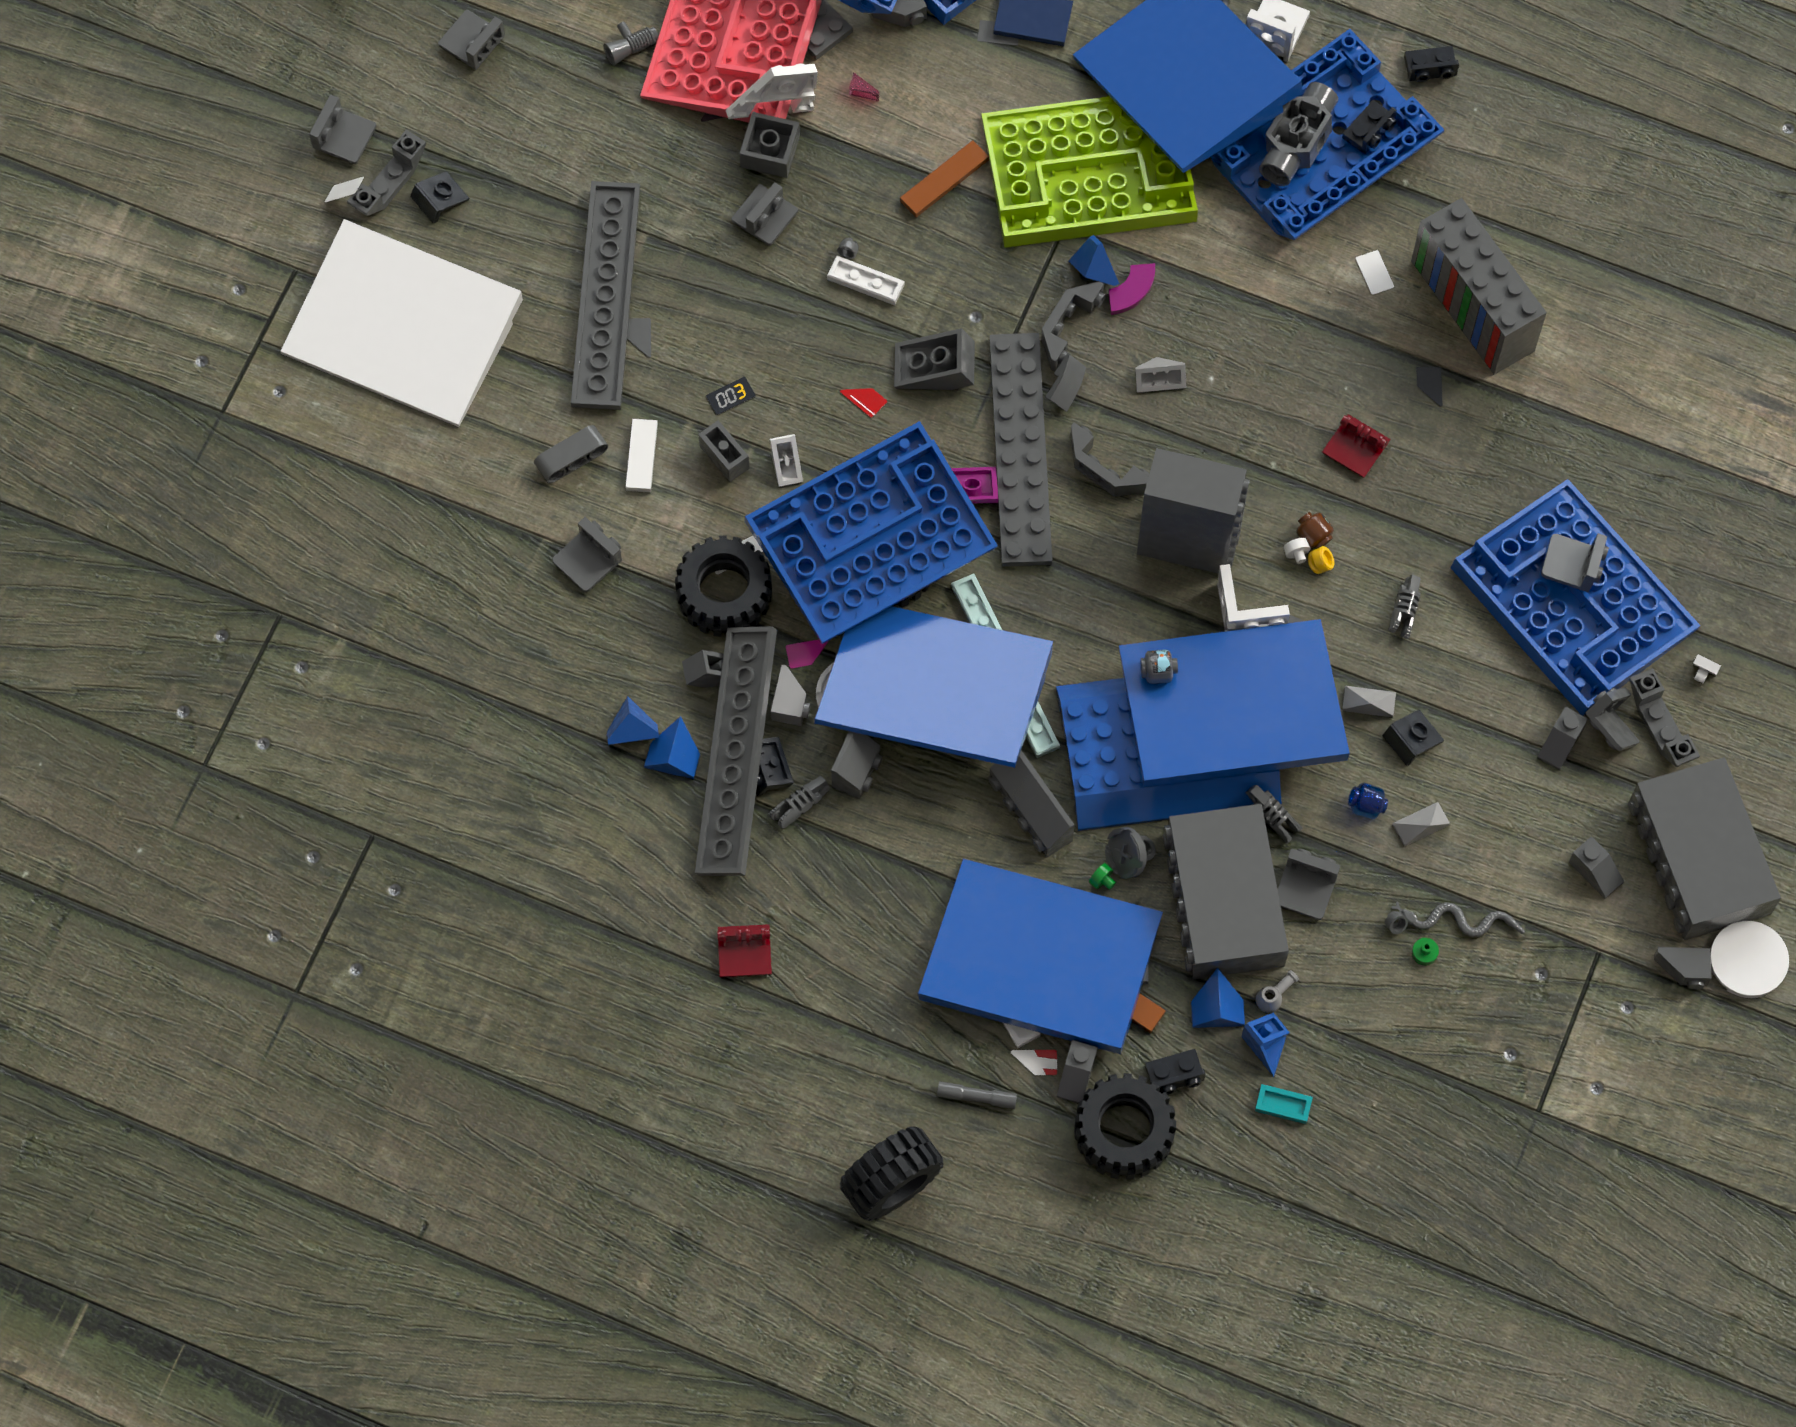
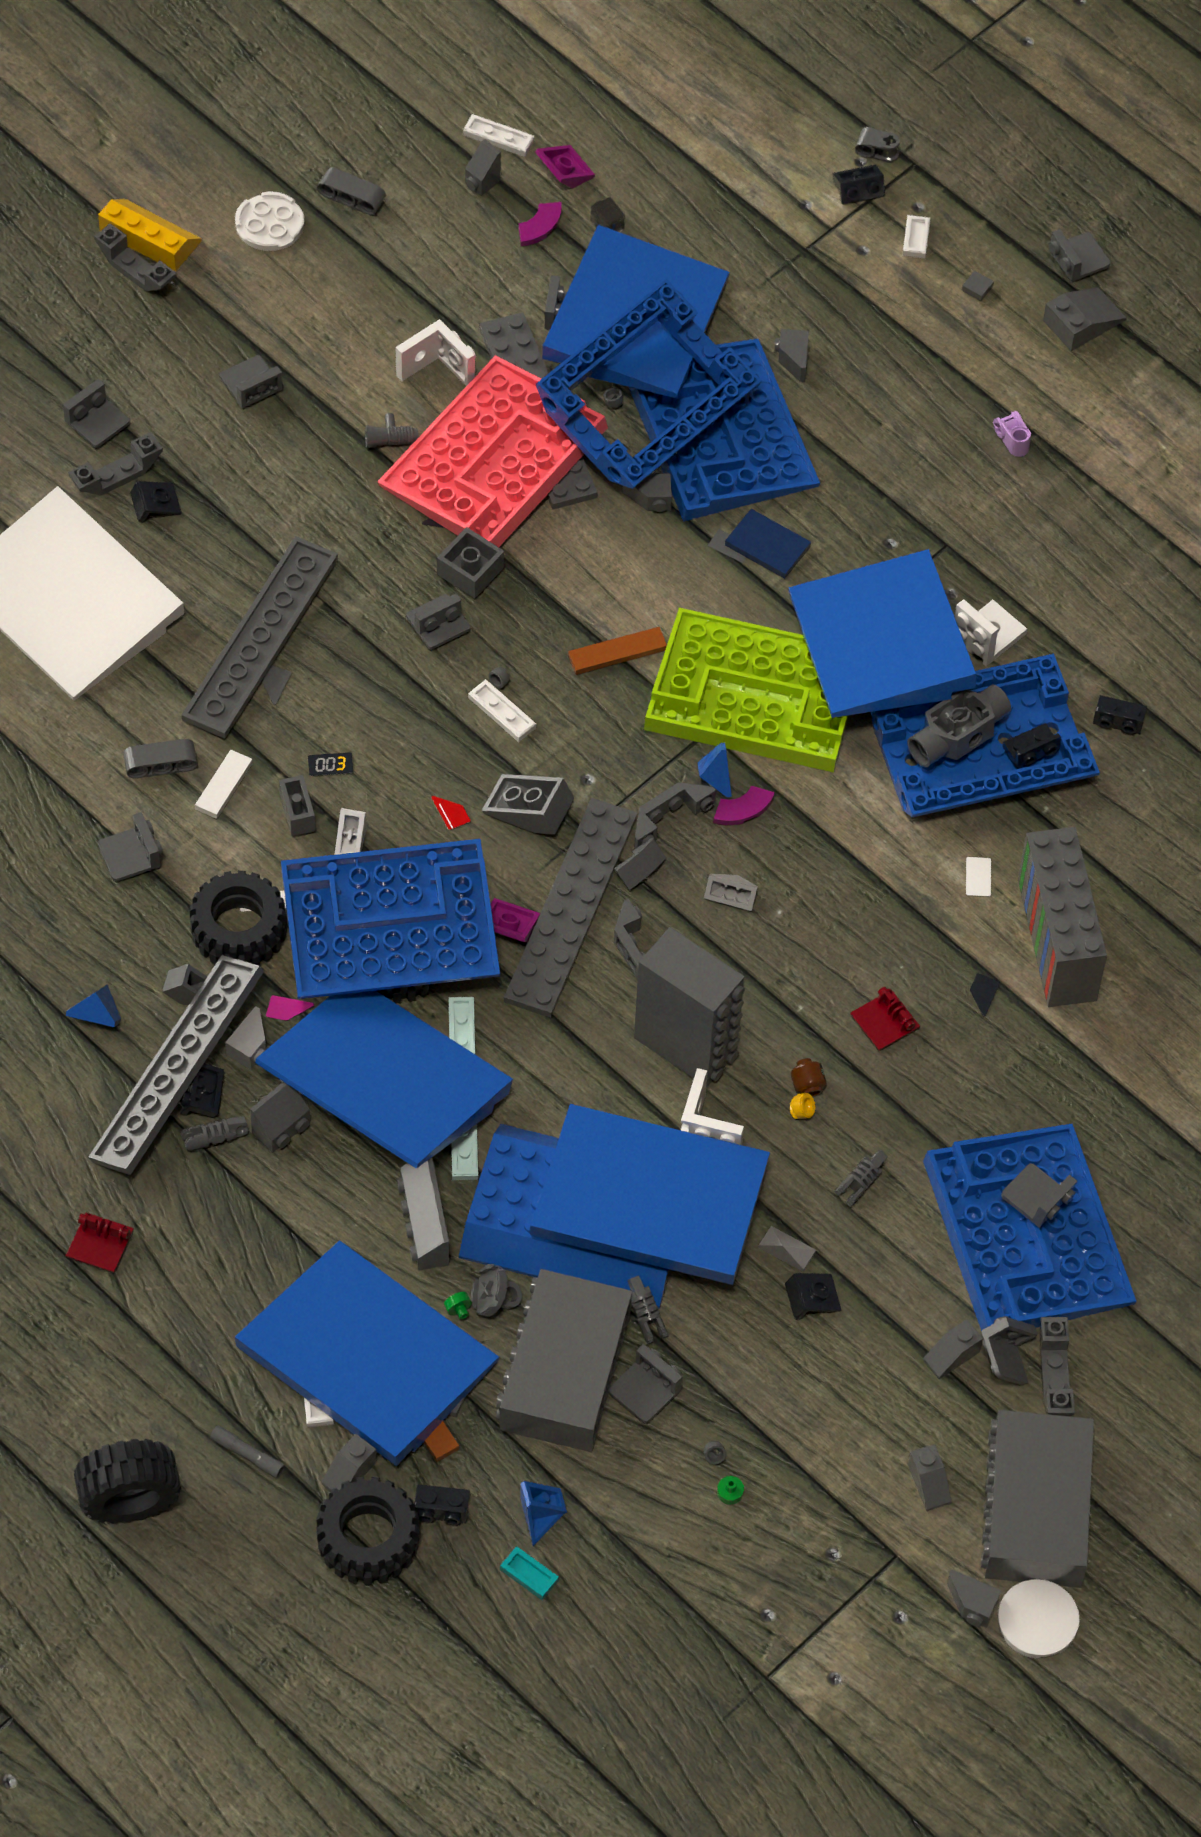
camera: 20 degrees right, 10 degrees down
white sticker [325,177,364,202] -> none
blue slope [644,716,700,779] -> none
white wing [726,63,818,119] -> none
clear pink piece [849,72,879,101] -> none
white sticker [1011,1050,1057,1075] -> none
head [1140,650,1178,684] -> none
blue slope [1191,968,1245,1028] -> none
light grey bar [1256,970,1299,1013] -> none
white tile [1283,538,1310,564] -> none
clear blue head [1348,783,1388,819] -> none
light grey slope [1392,802,1450,847] -> none
dark grey animal [1392,901,1525,938] -> none
white tile [1693,654,1721,683] -> none

